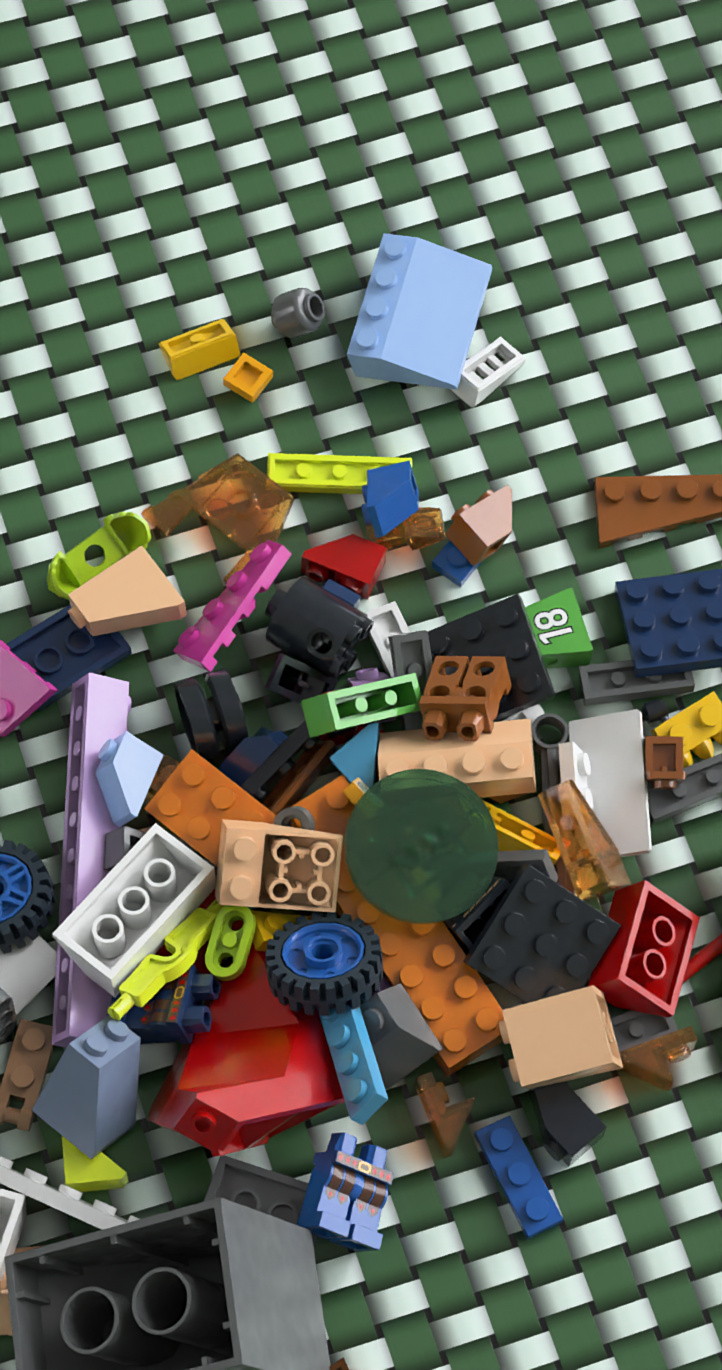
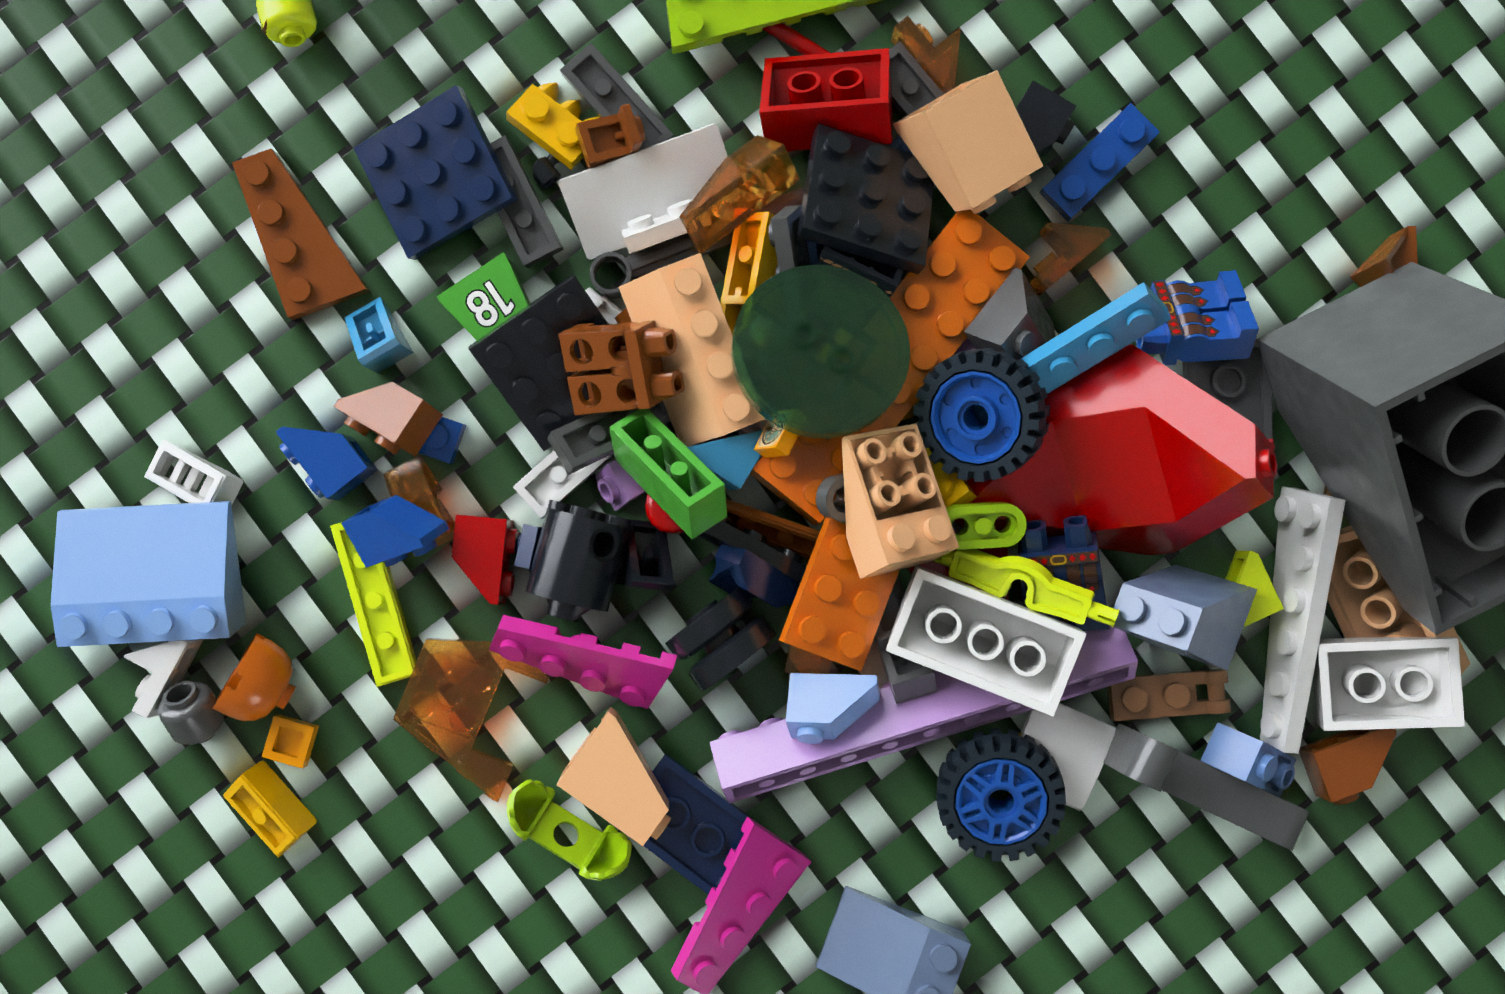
camera: 105 degrees left, 20 degrees up
none -> white slope [124,639,203,719]
none -> orange cylinder [212,633,296,721]
none -> blue slope [275,427,378,501]
none -> dark azure slope [344,297,414,373]

